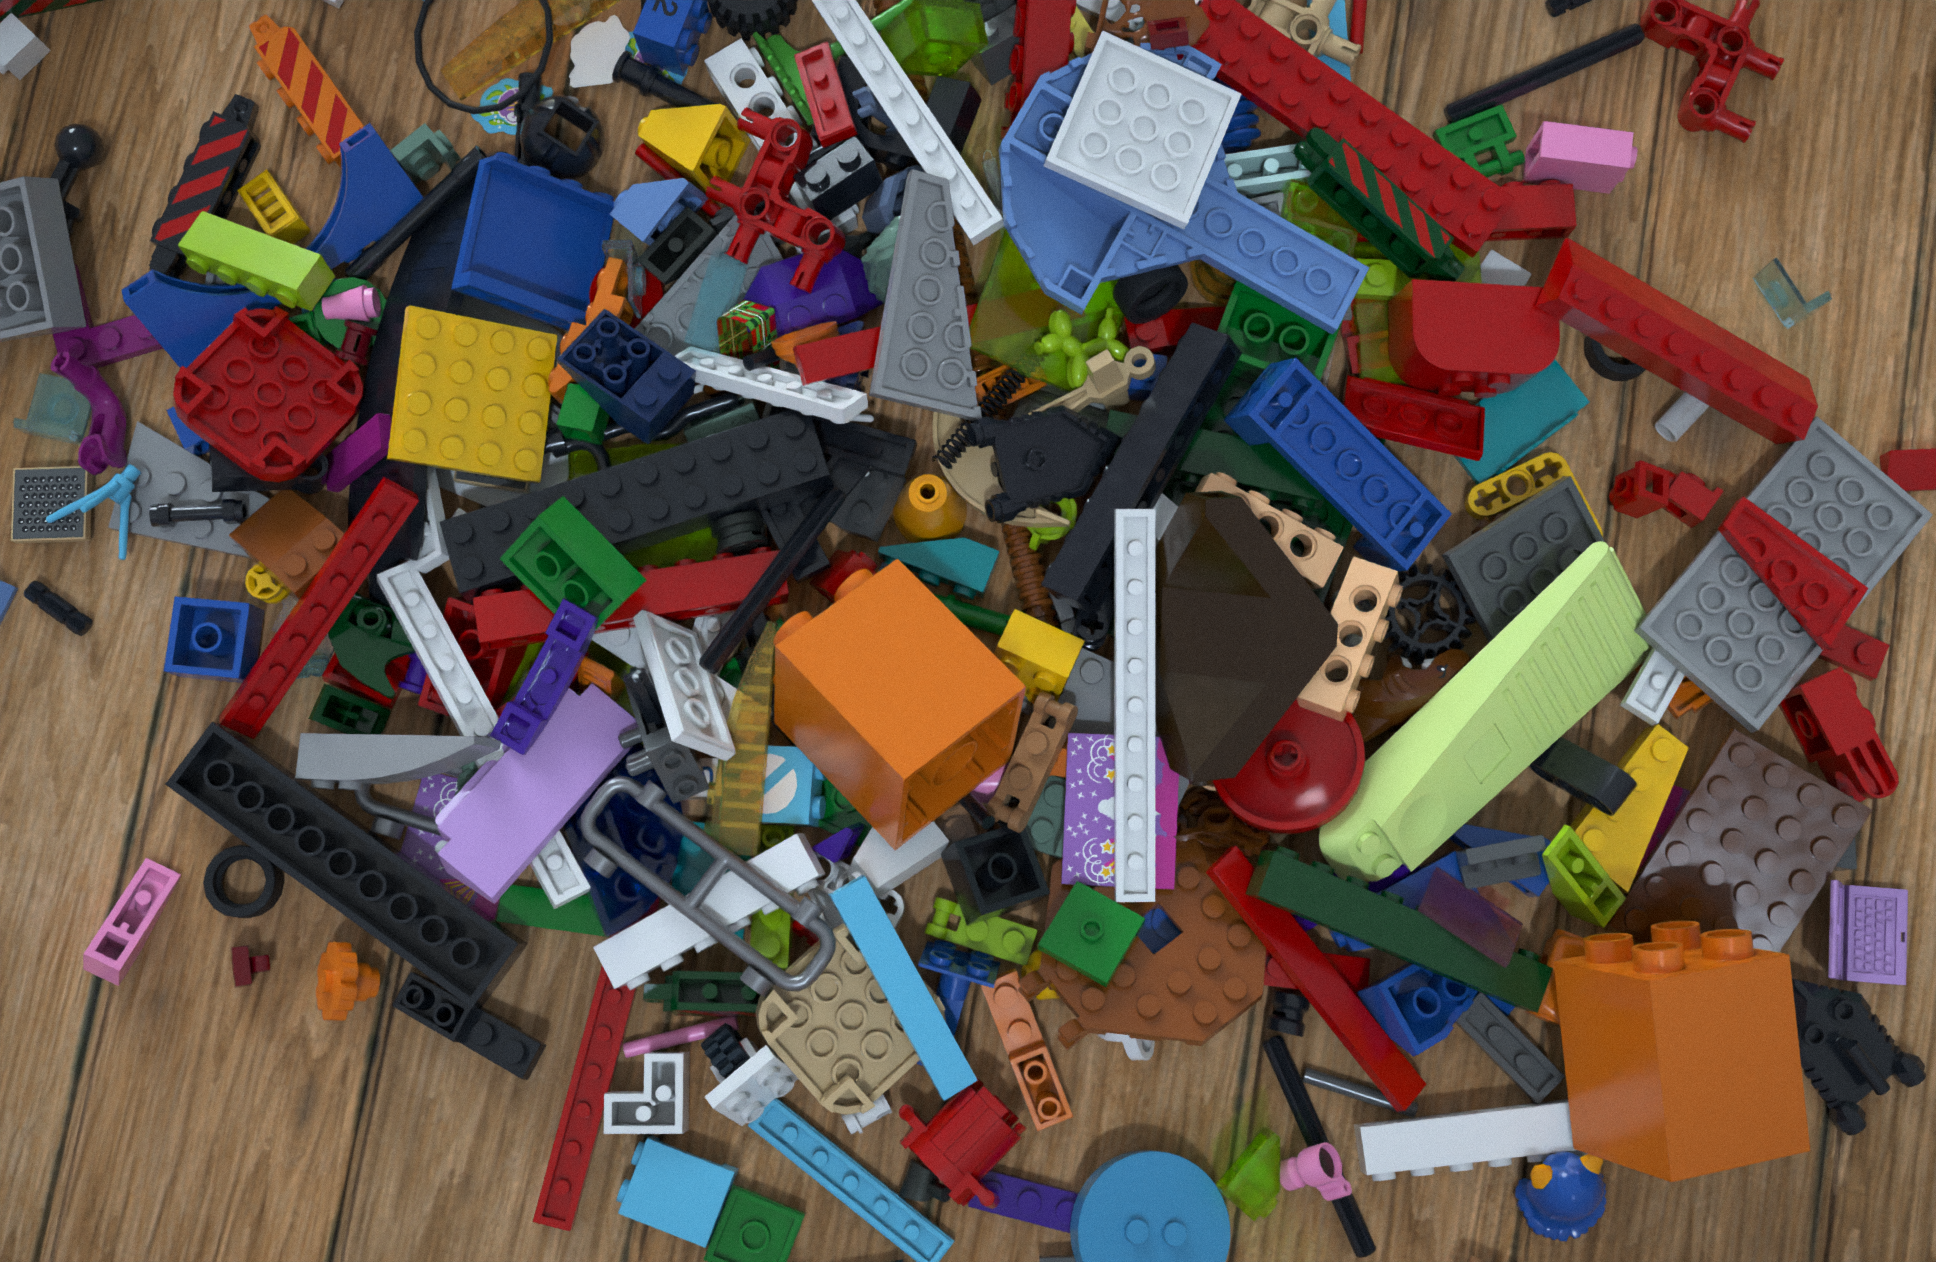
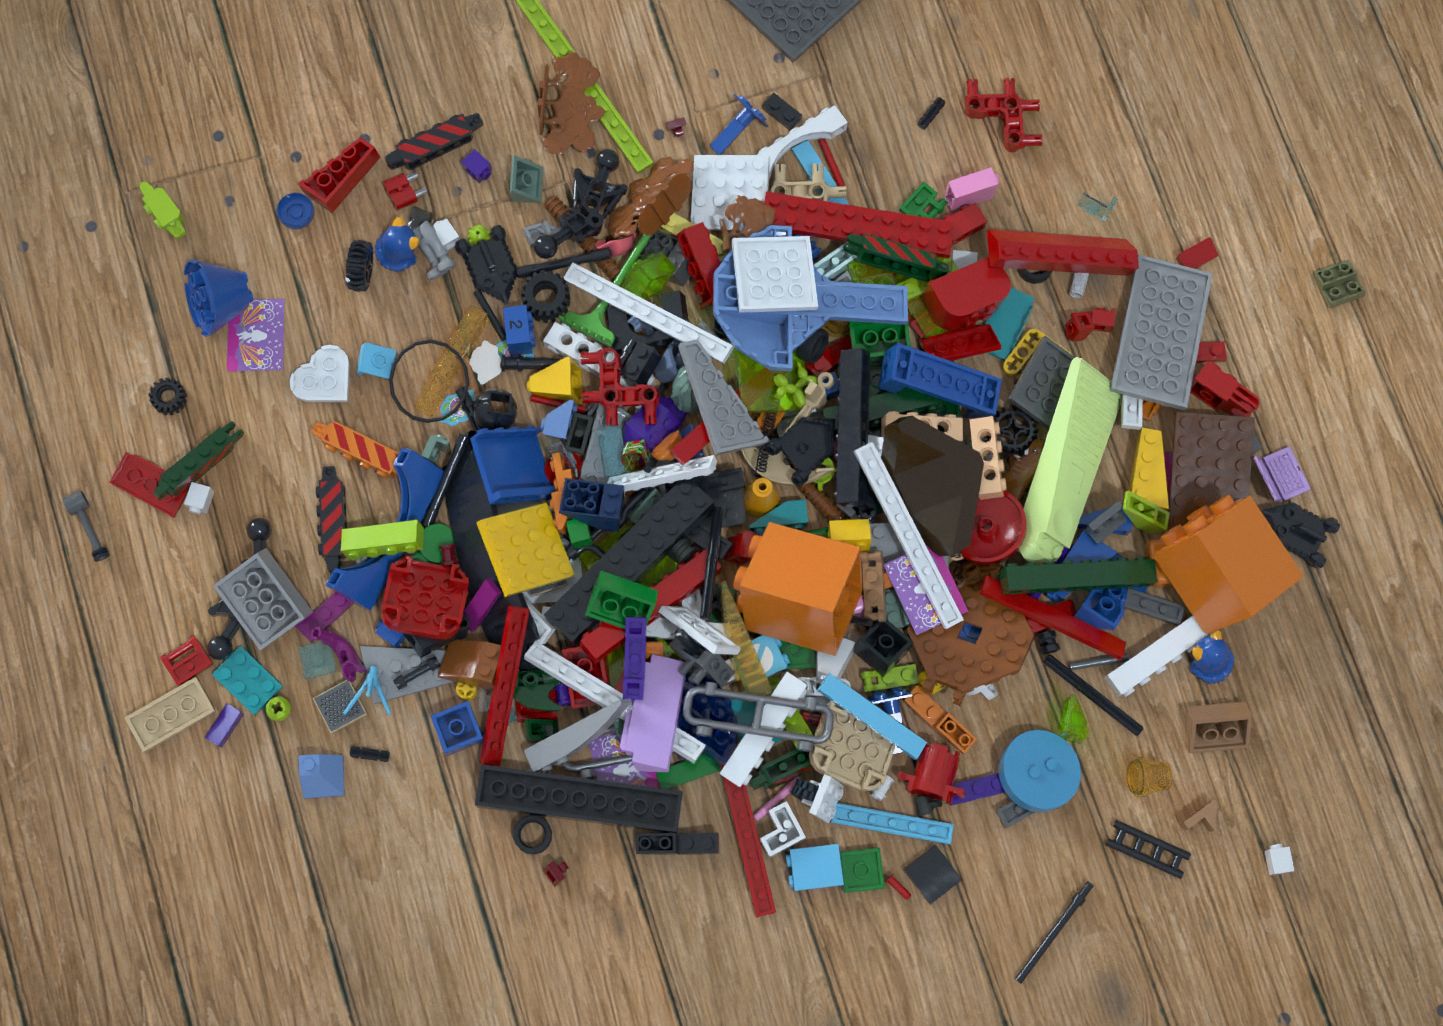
camera: 35 degrees left, 5 degrees down
bright pink slope [83,858,181,986] -> none
yellow slope [237,169,311,245] -> none
orange plant [316,942,380,1021] -> none
bright pink cone [322,285,381,322] -> none
red tile [794,41,858,148] -> none
dark purple slope [812,822,864,863] -> none
green plate [1038,881,1145,987] -> none
dark red tile [1147,17,1189,60] -> none
bright pink piece [1277,1142,1352,1201] -> none
clear pink piece [1418,867,1523,968] -> none
black axle [1444,23,1645,124] -> none
black beam [1529,737,1638,816] -> none
red wing [1717,496,1869,650] -> none

